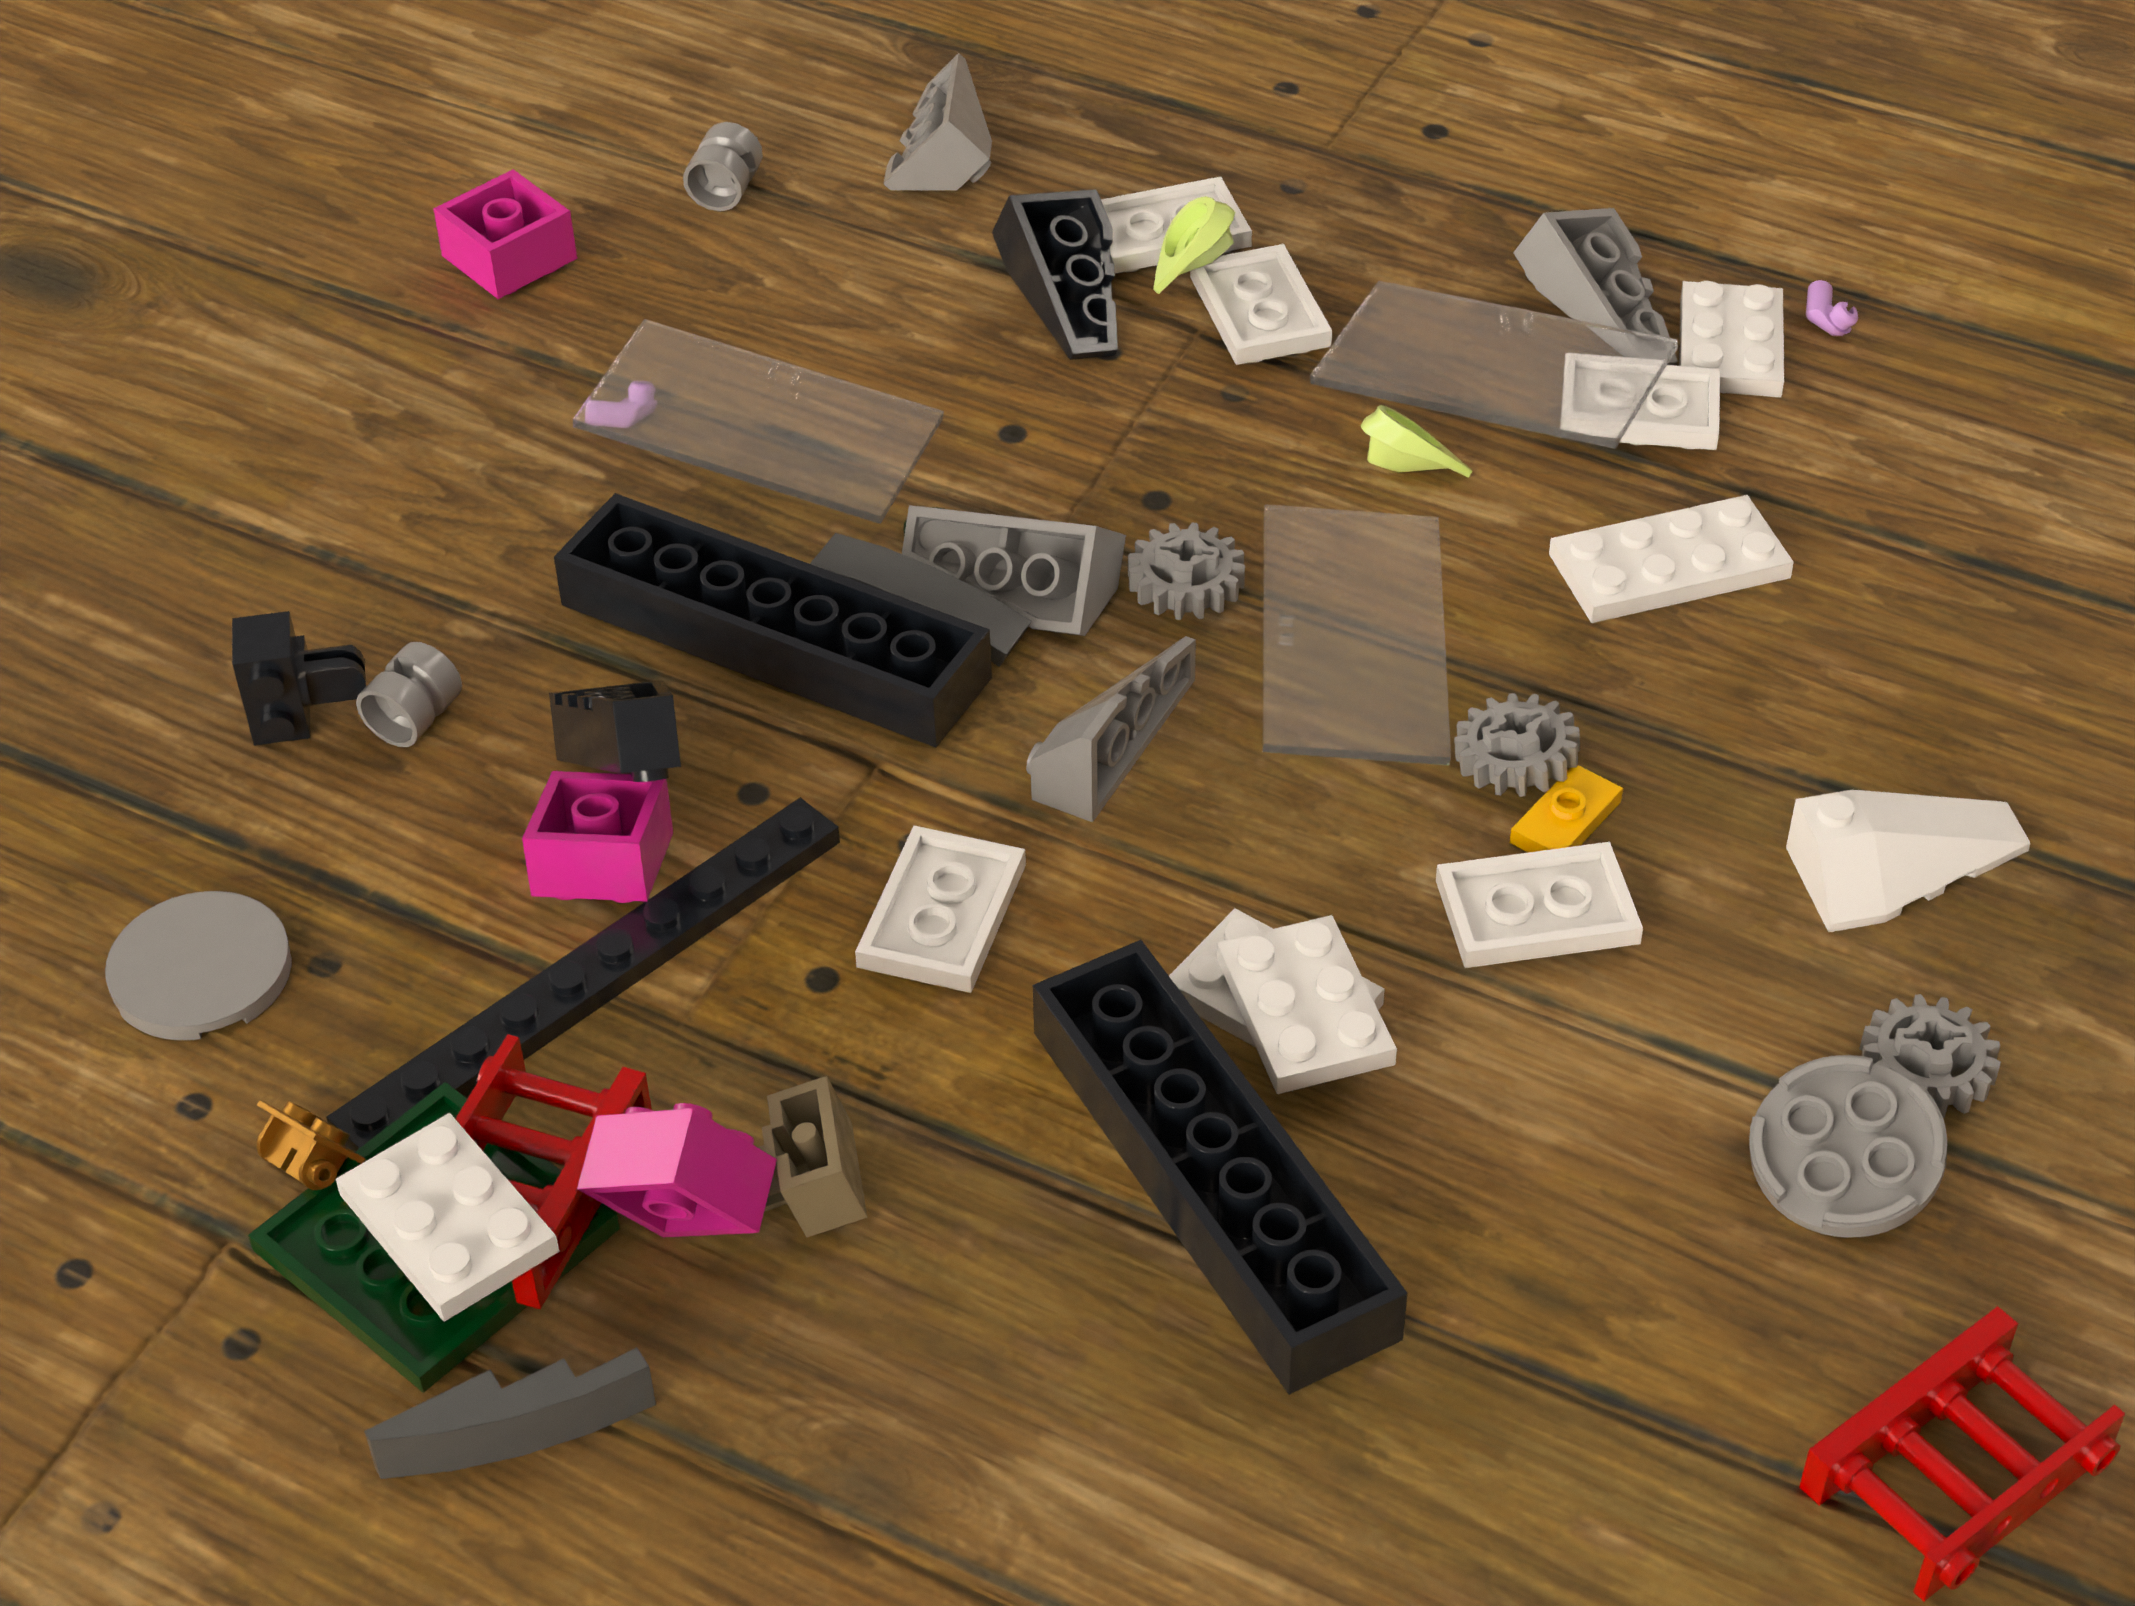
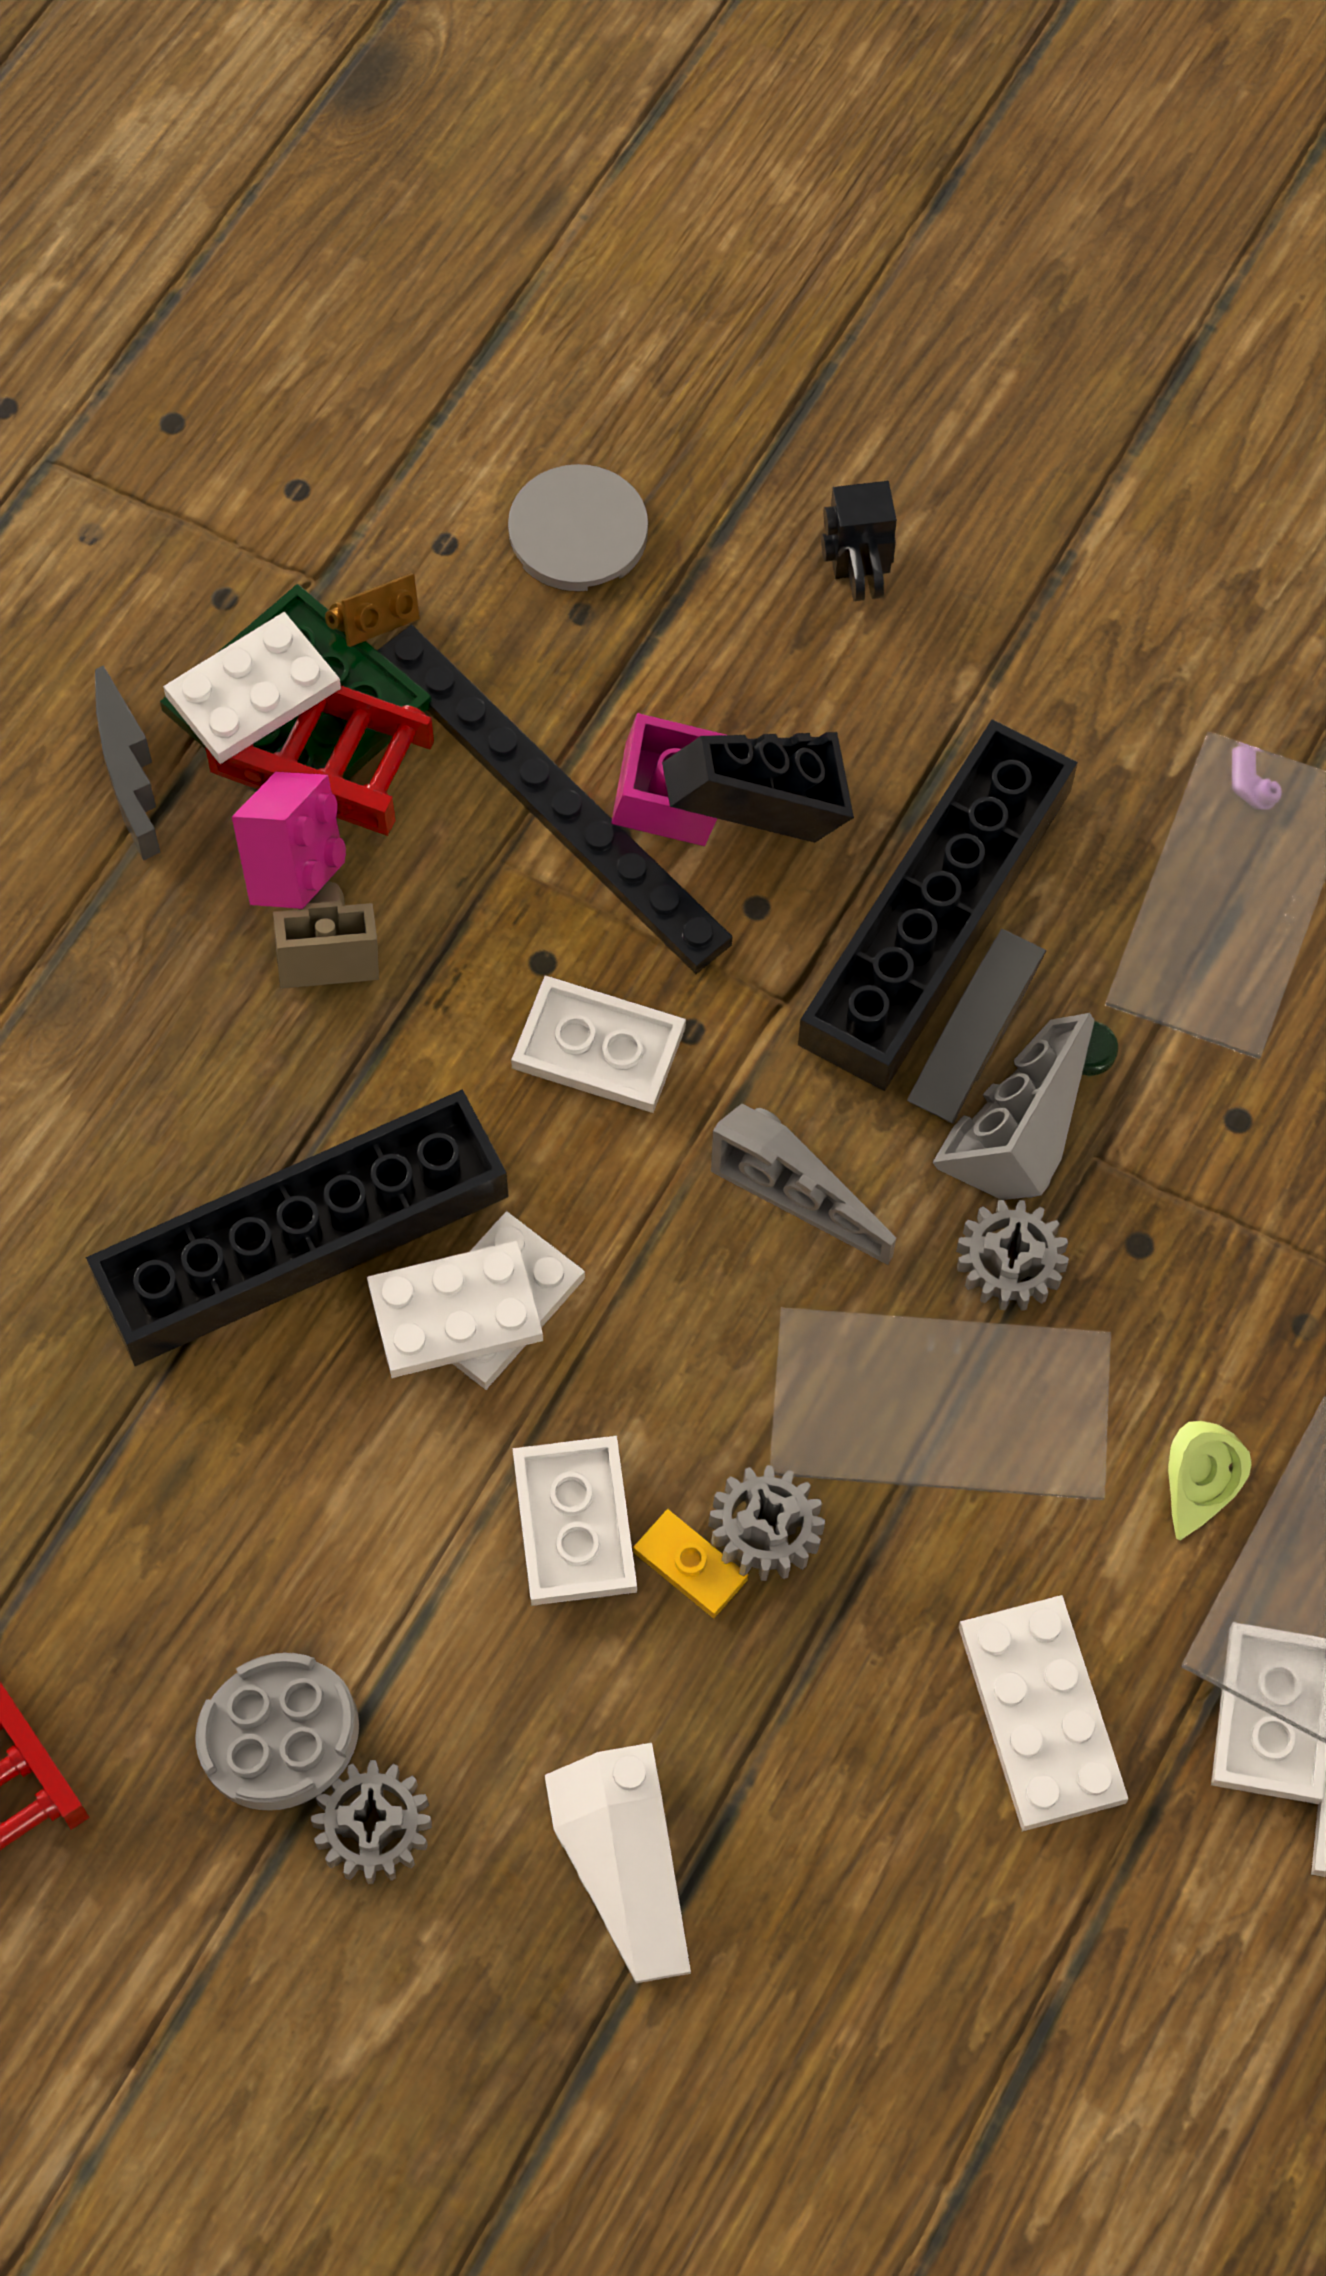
camera: 90 degrees right, 20 degrees up
light grey wheel [356,642,462,747] -> none

